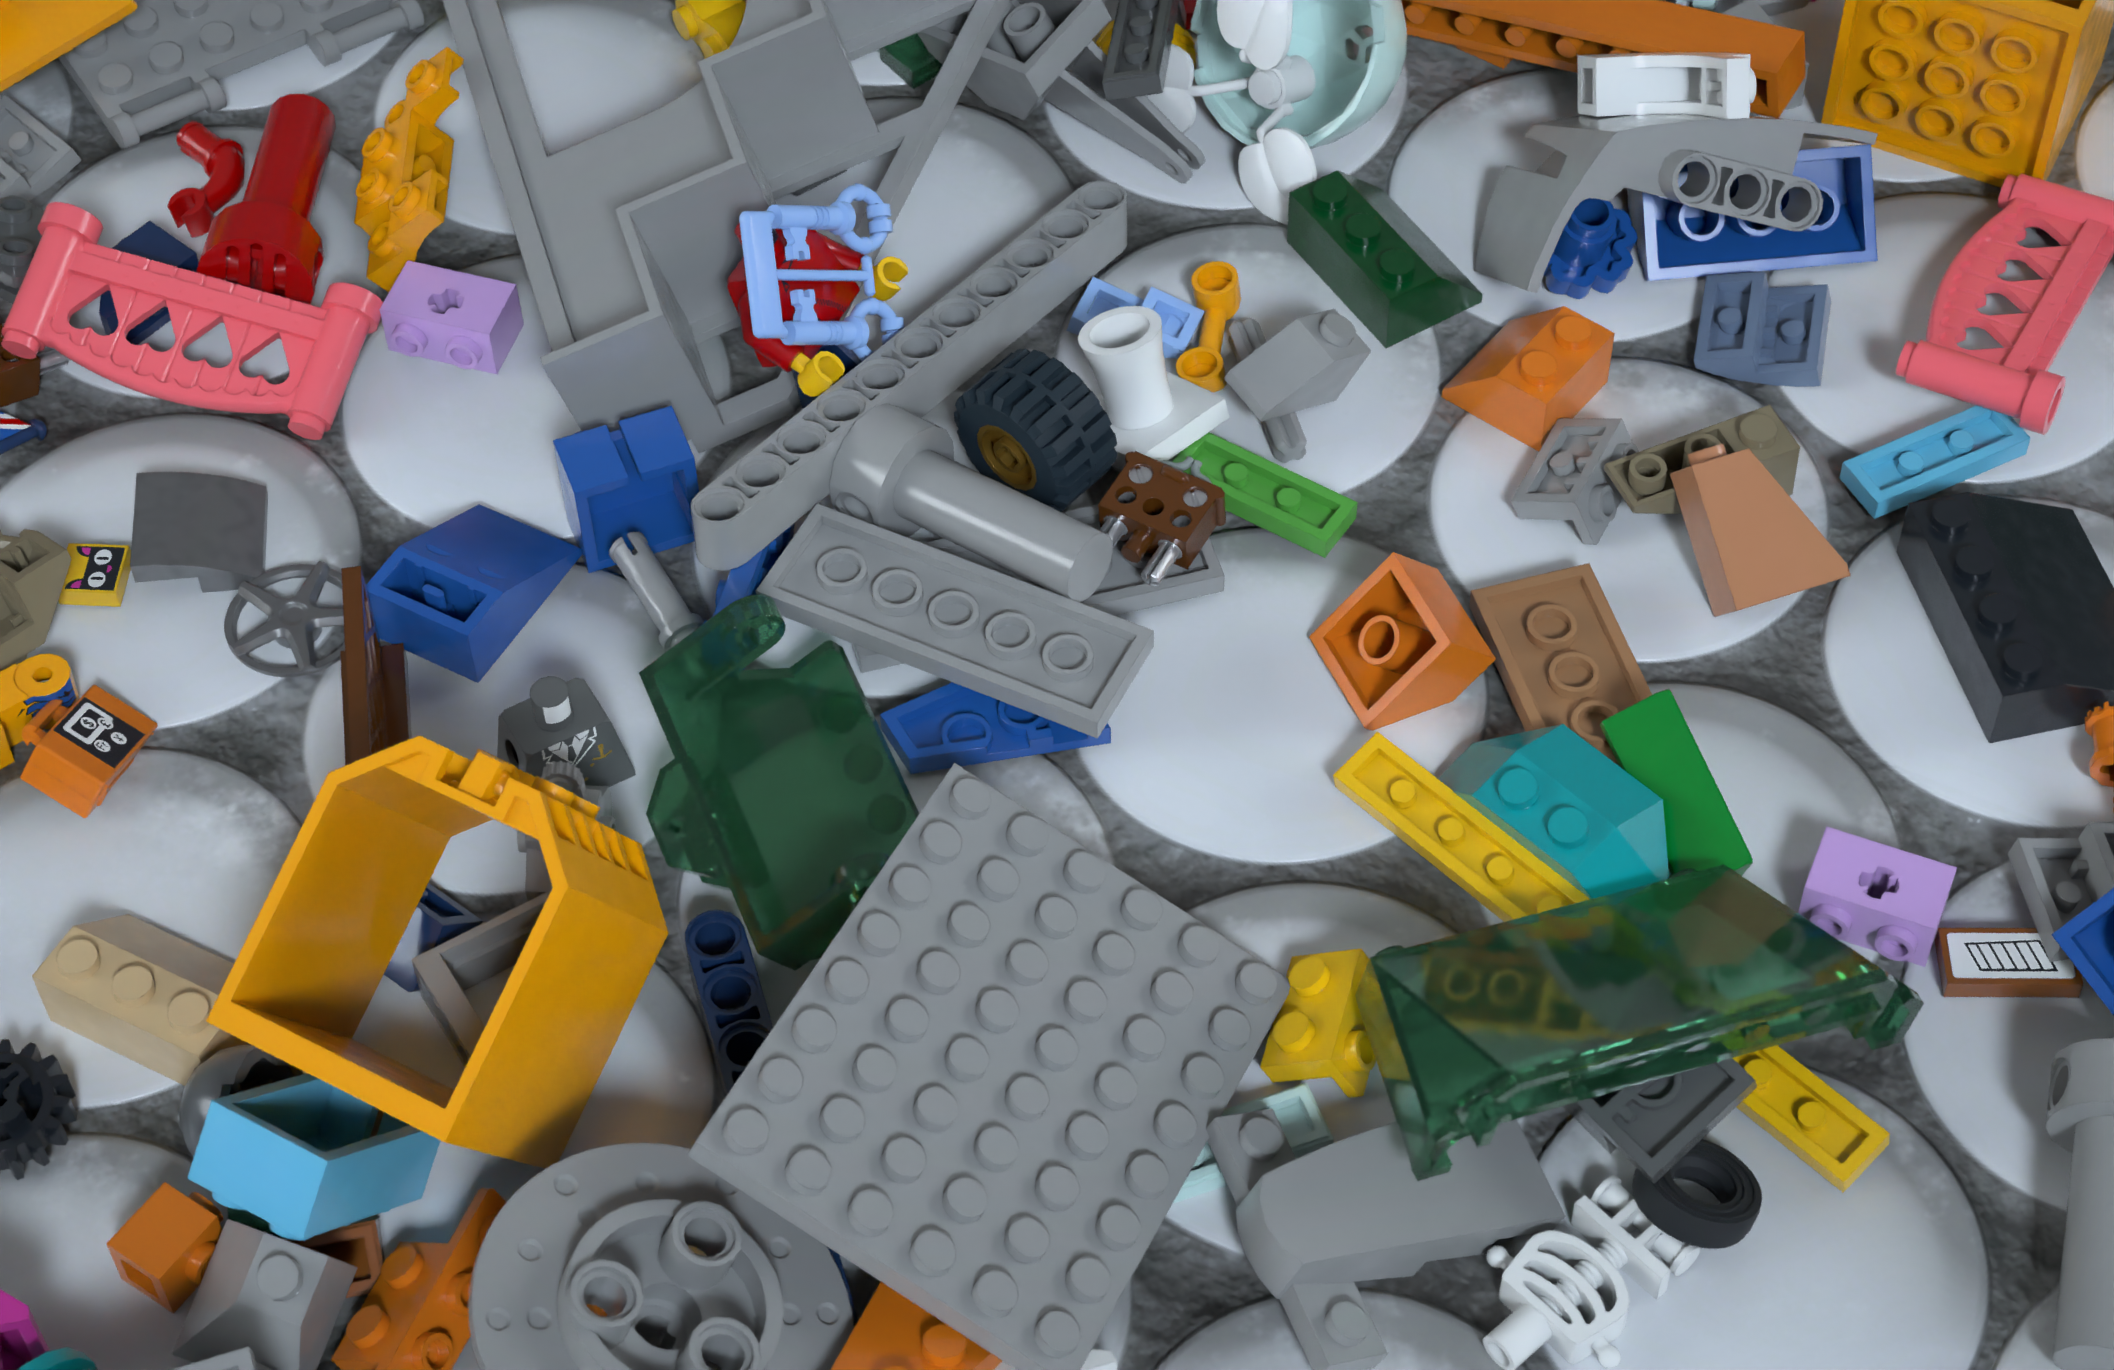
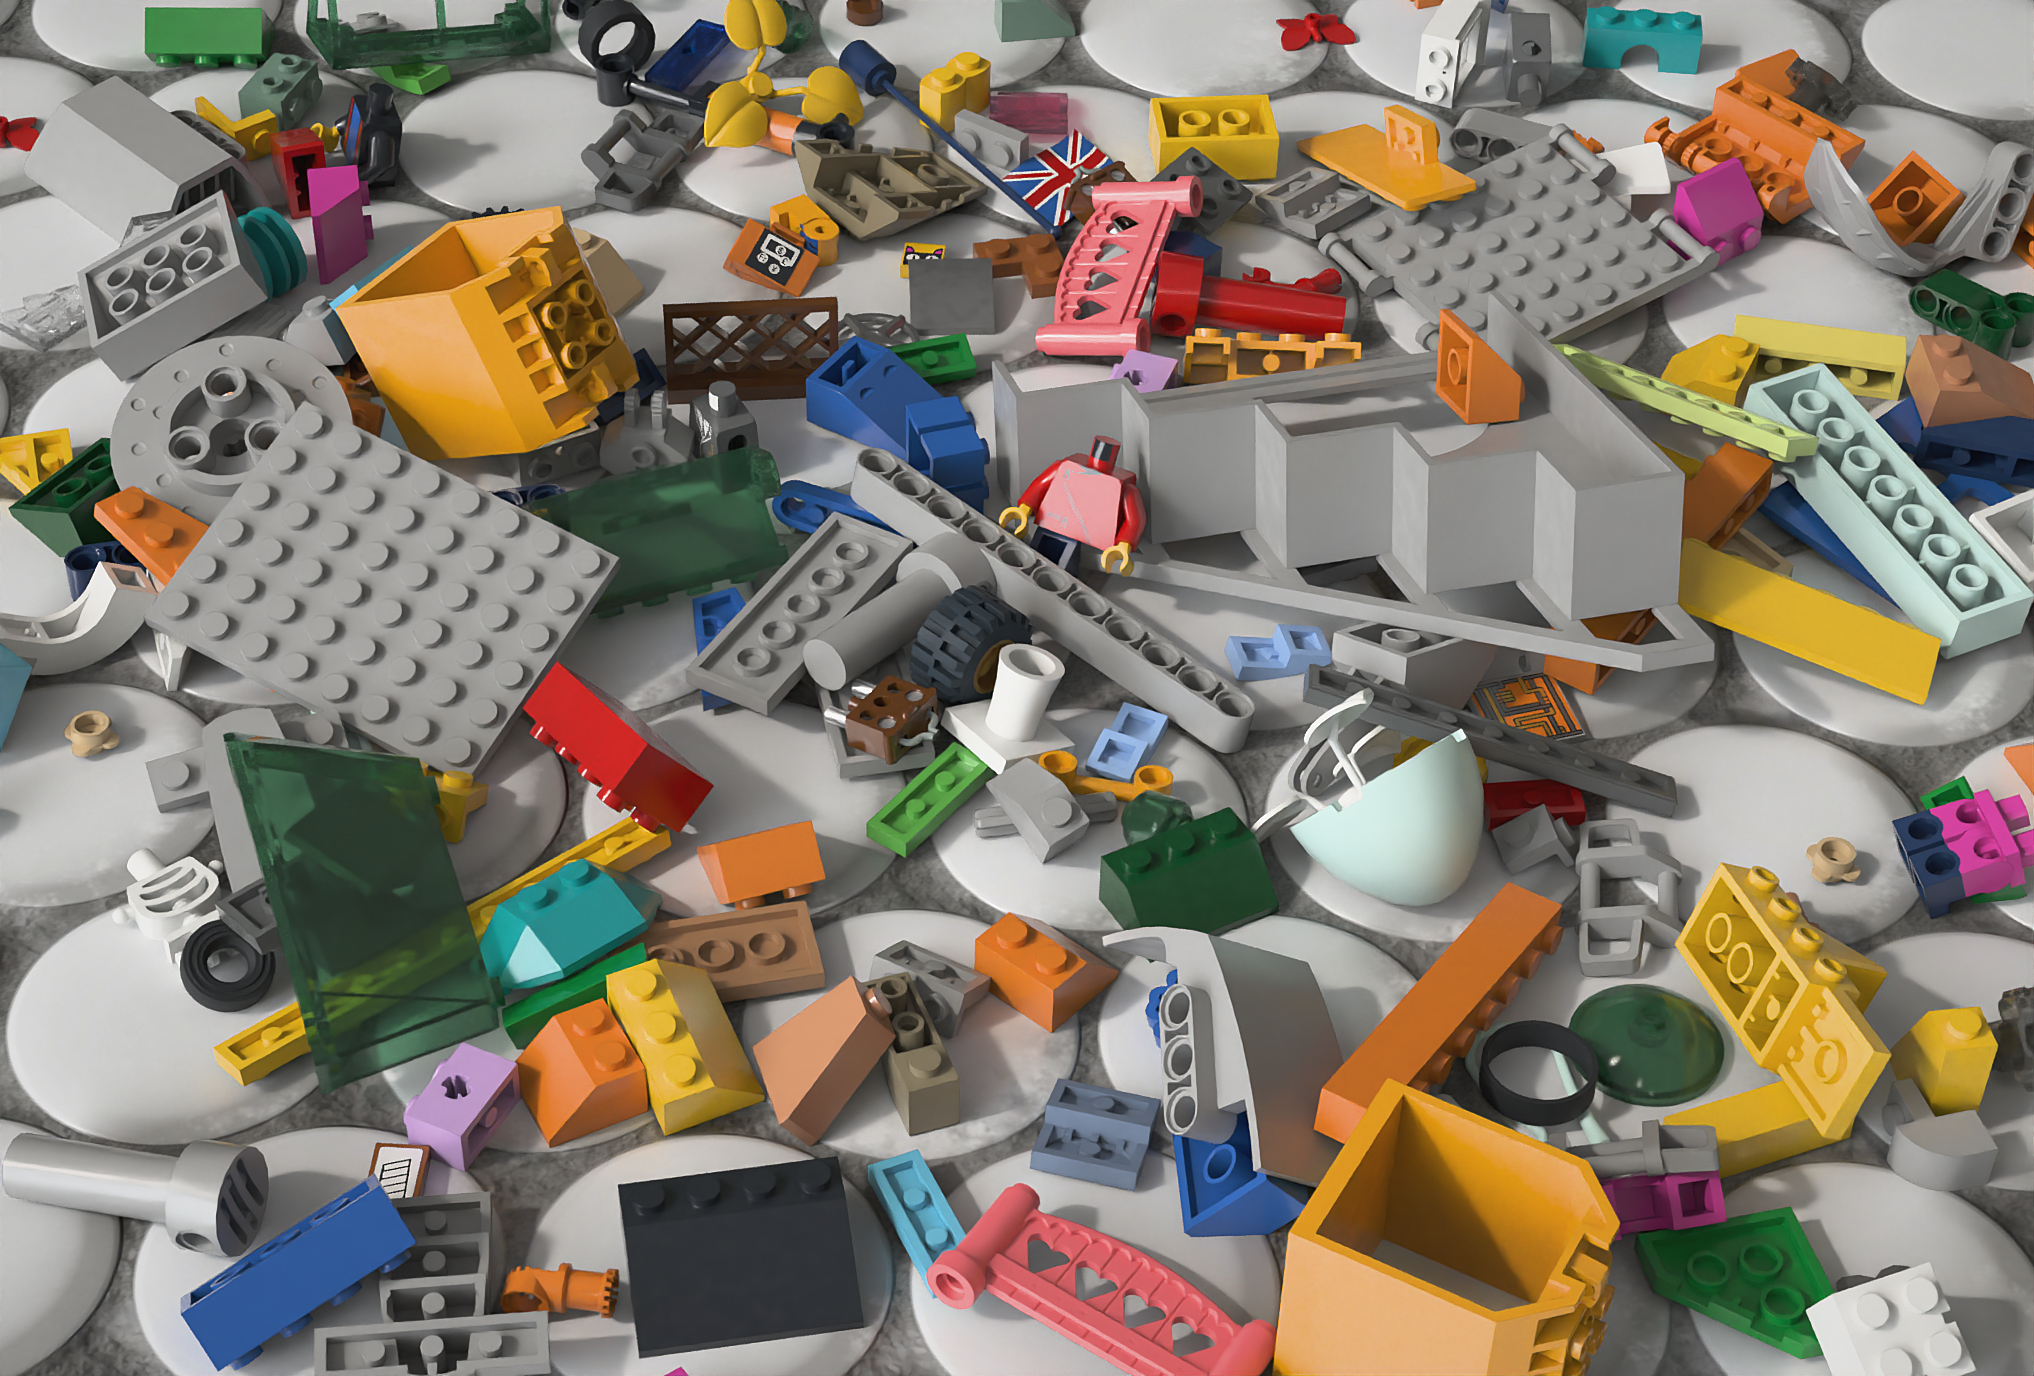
camera: 90 degrees right, 10 degrees down
light blue piece [739,183,904,361] -> none
white arch [1578,52,1756,119] -> none
none -> orange slope [515,998,649,1148]
none -> red piece [523,661,715,834]
none -> yellow slope [606,959,764,1136]
none -> green plate [885,333,977,385]
none -> dark orange plate [973,234,1064,299]
none -> clear green head [1121,790,1195,846]
none -> light blue slope [1224,624,1332,681]

